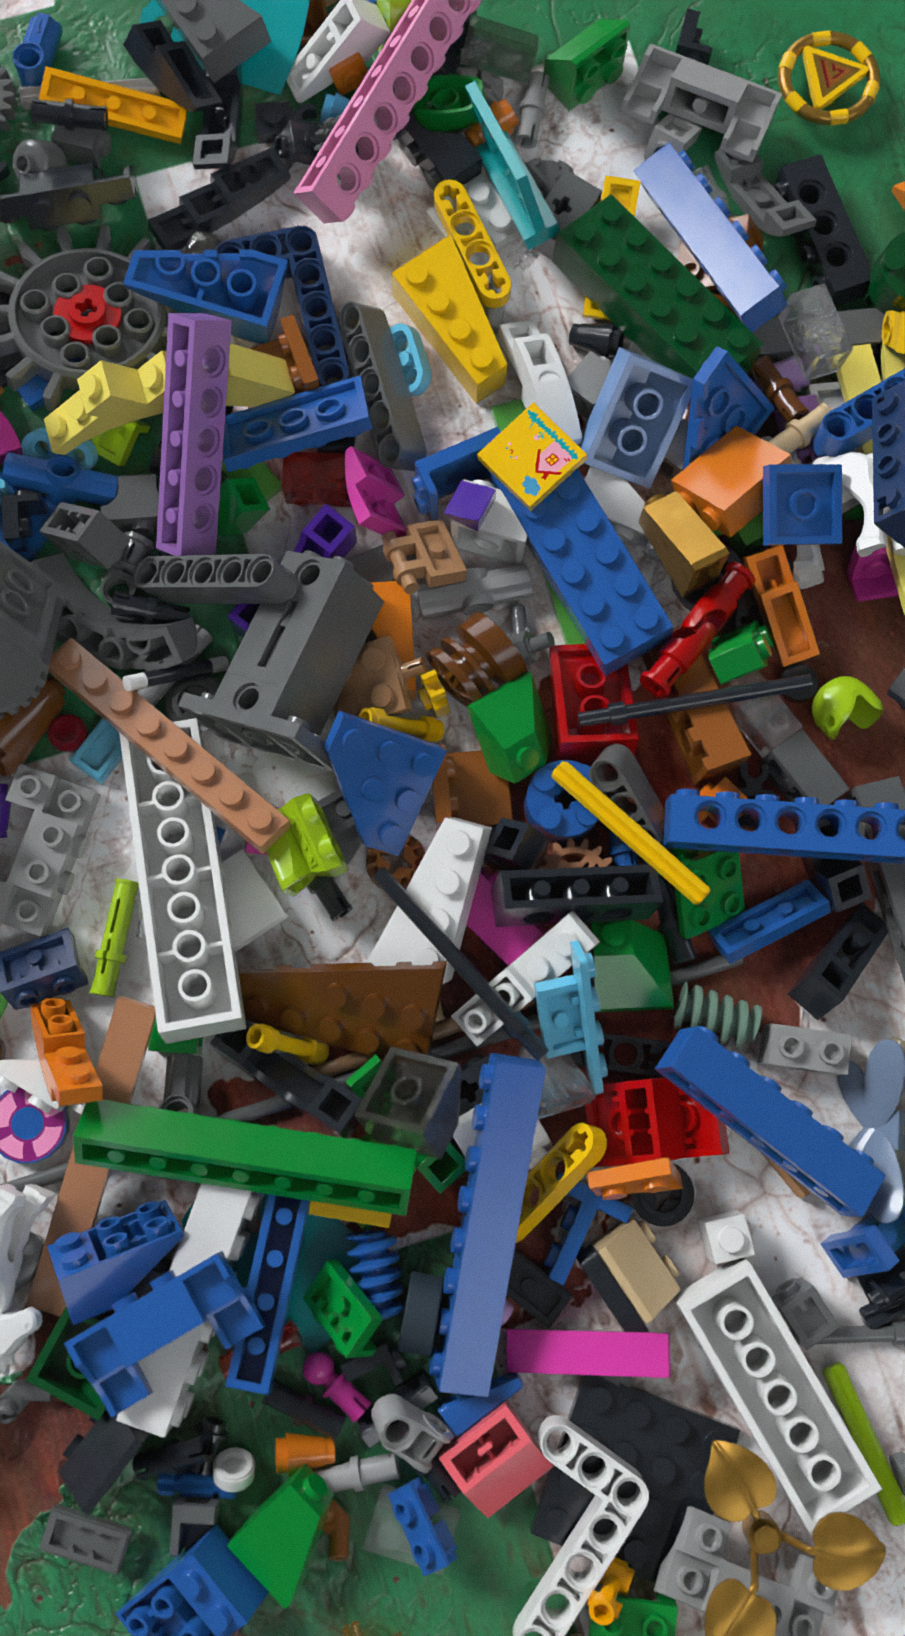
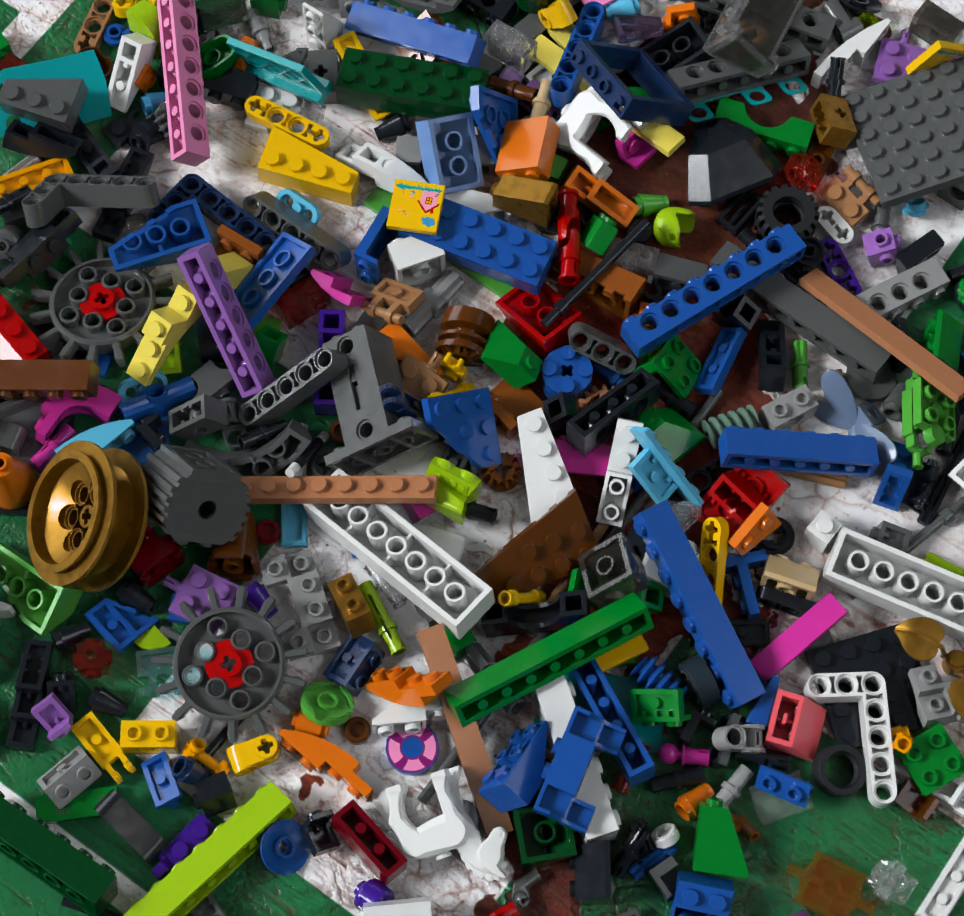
camera: 35 degrees left, 10 degrees down
black bar [372,867,549,1061] -> none
dark purple slope [444,481,496,532] -> none
dark grey piece [510,604,555,666] -> none
yellow axle [551,762,710,905] -> none
blue plate [763,464,842,546] -> none
none -> dark grey beam [21,174,160,228]
none -> white slope [302,2,343,50]
none -> pearl gold brick [327,572,377,639]
none -> dark blue hinge [379,383,425,423]
none -> bright green cone [631,194,669,218]
none -> bright green axle [790,340,810,390]
none -> black tyre [811,744,866,797]

